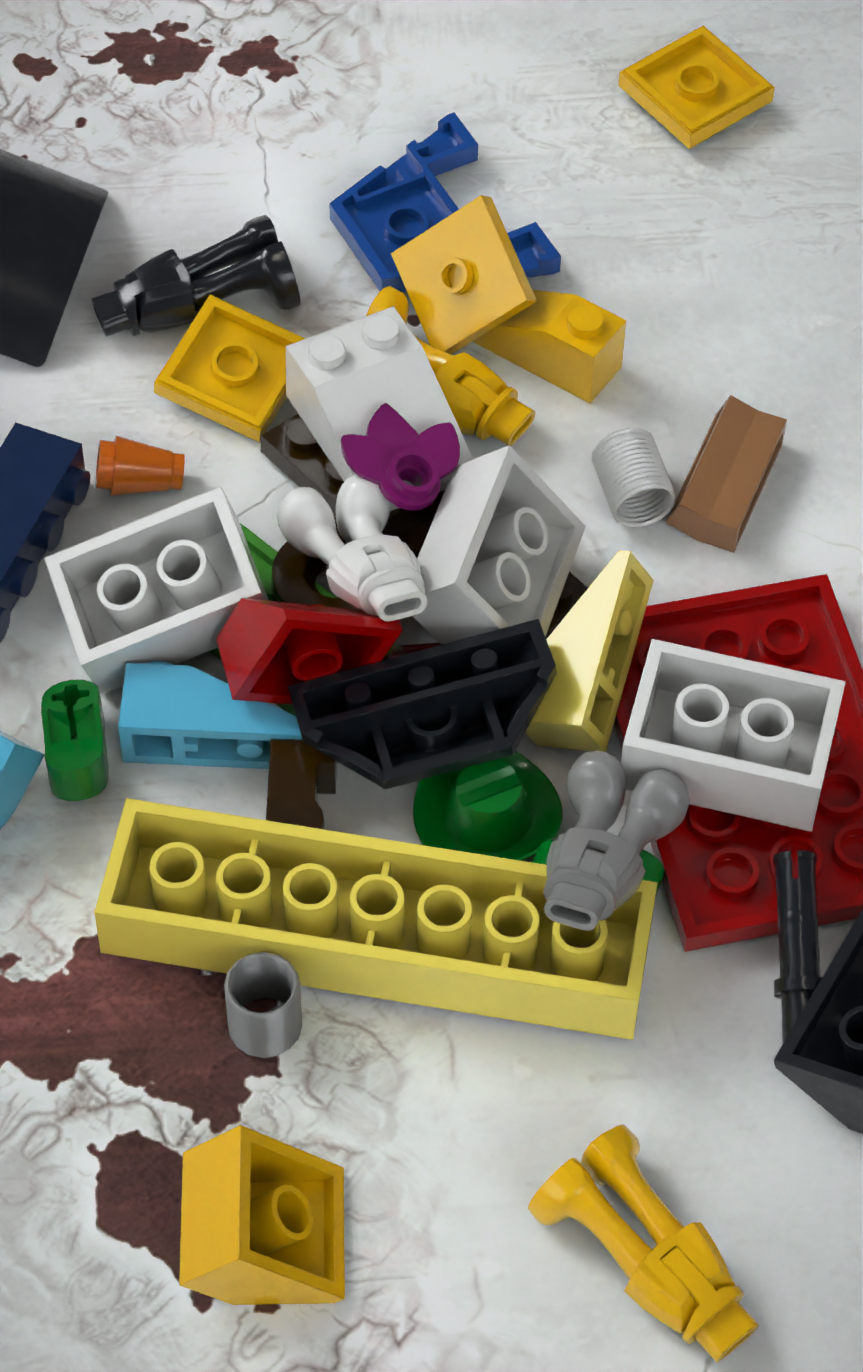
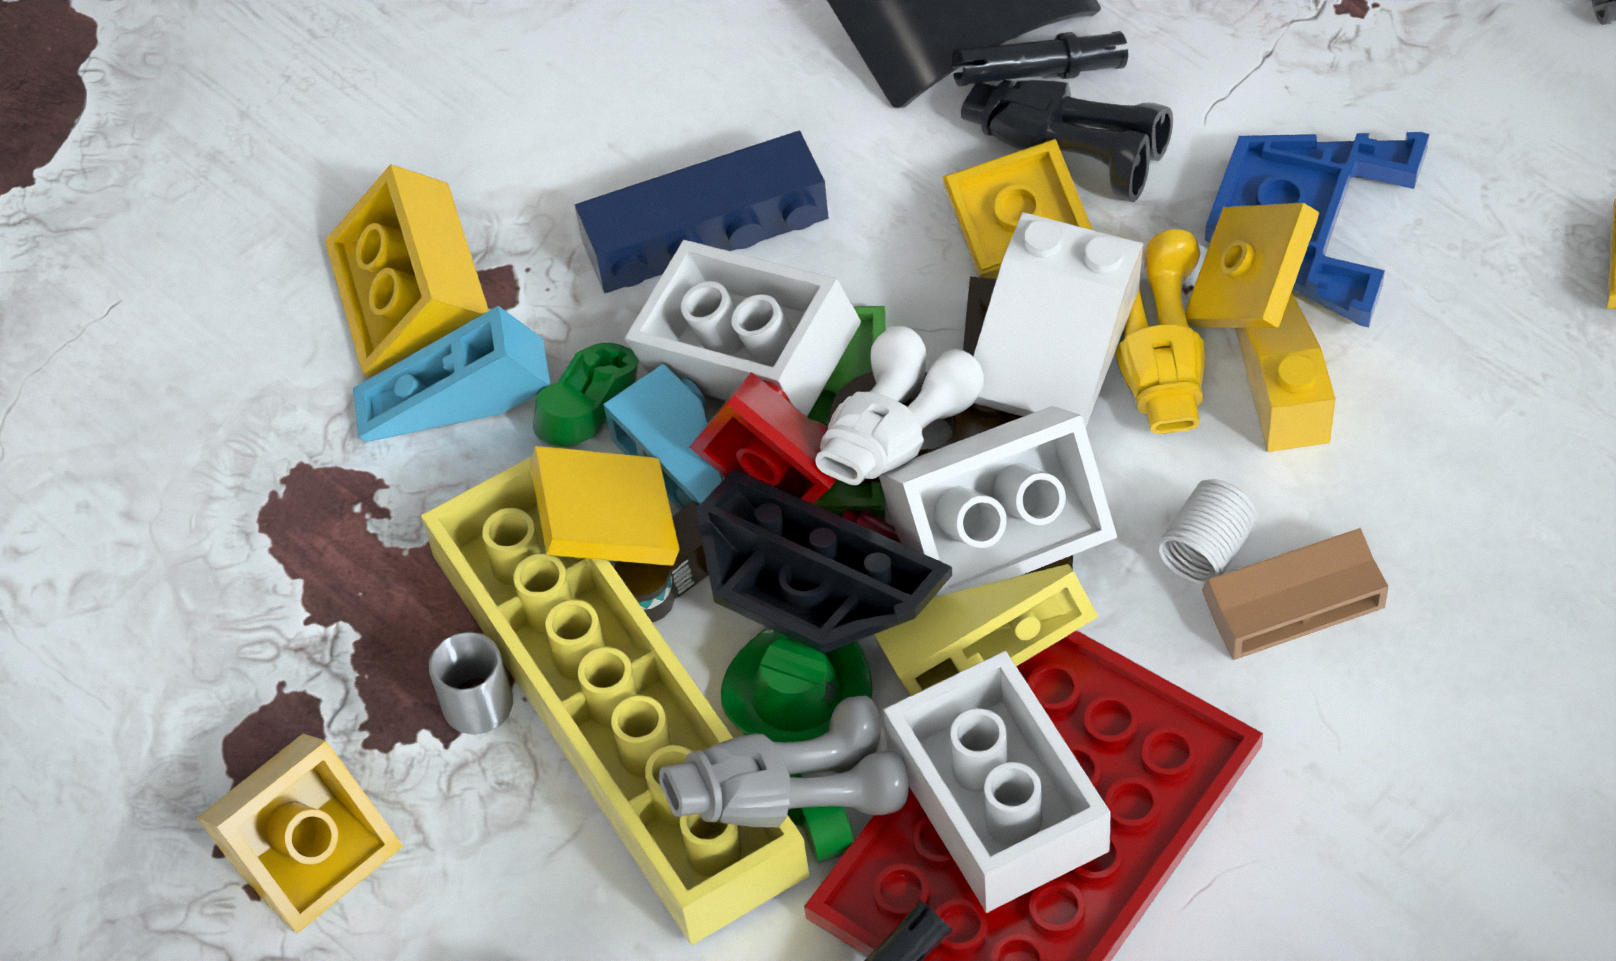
camera: 55 degrees right, 0 degrees up
orange cone [95,435,185,496] -> none
magenta plate [341,403,460,511] -> none
none -> yellow tile [530,446,679,566]
none -> black pin [952,31,1128,86]

